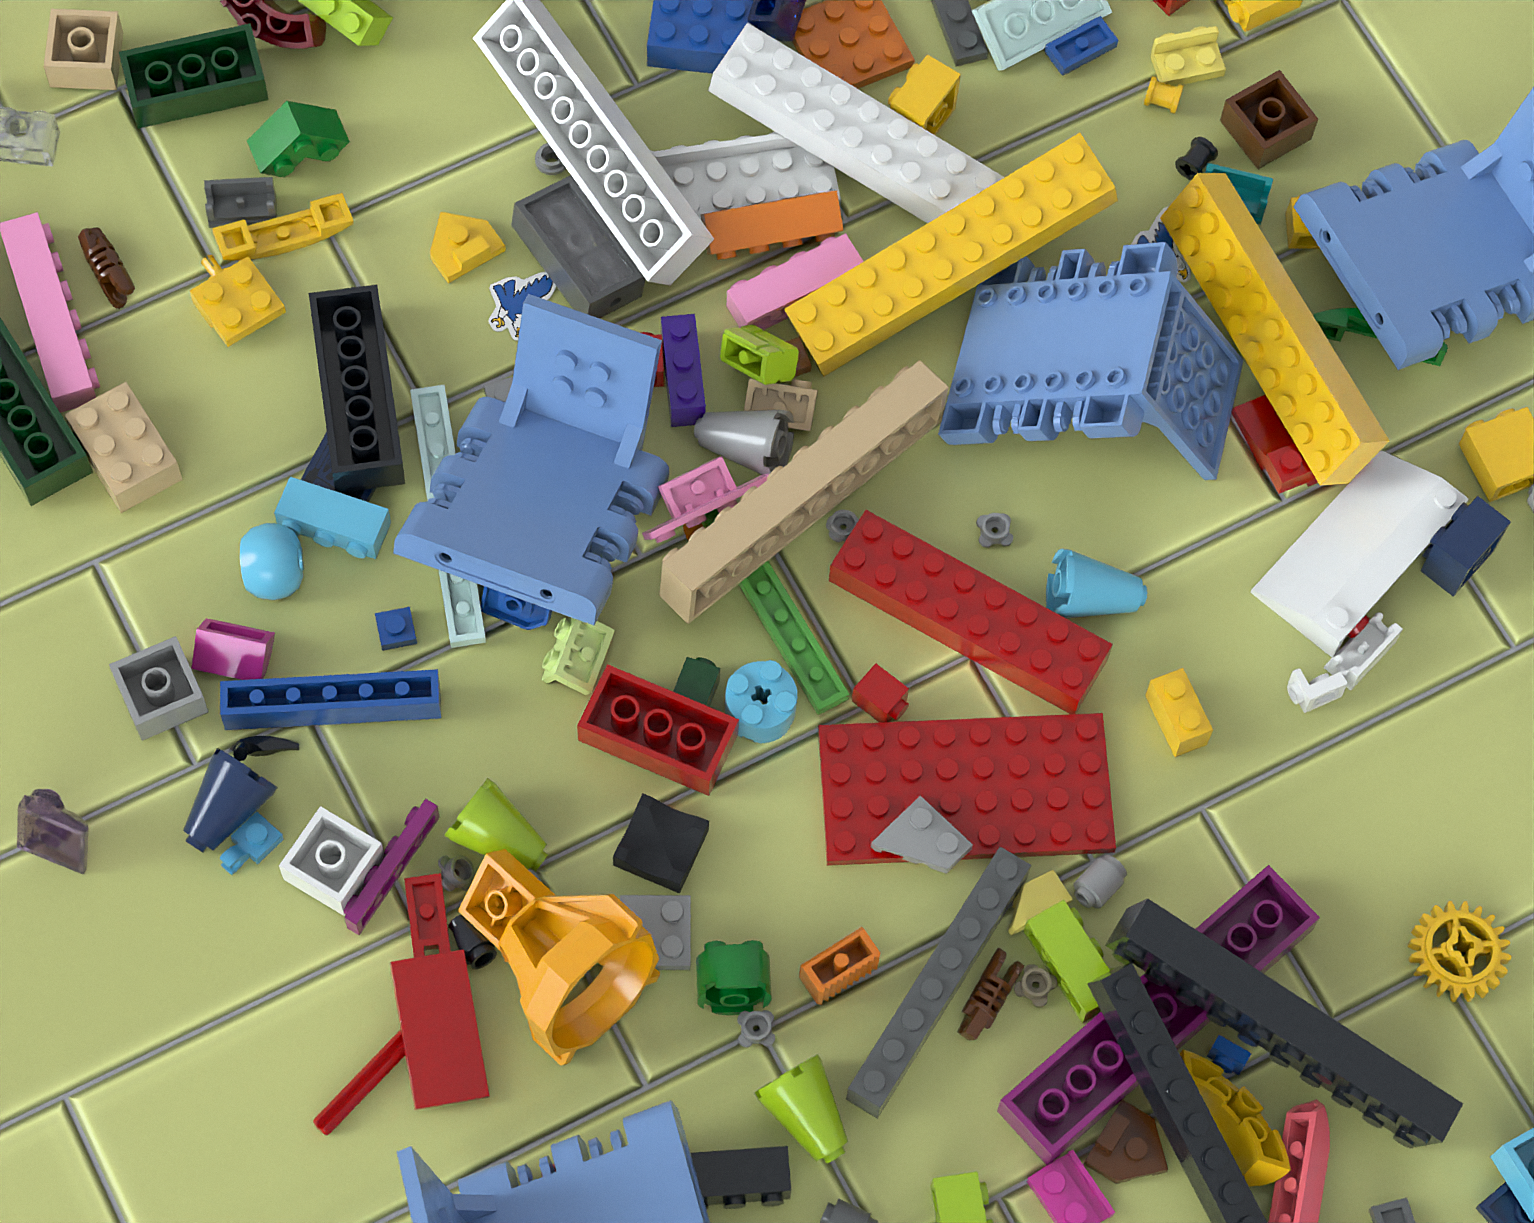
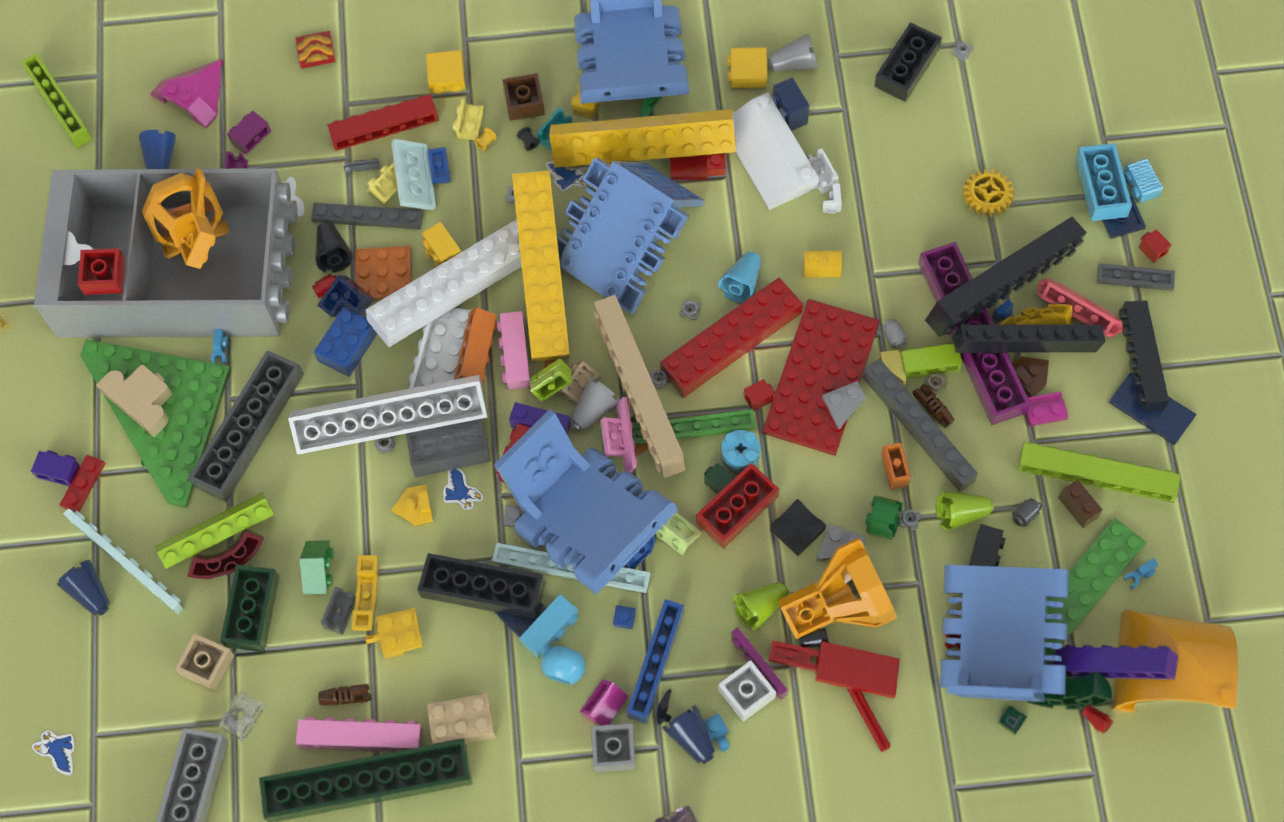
camera: 60 degrees left, 0 degrees up
flat silver plate [438,855,475,891] -> none

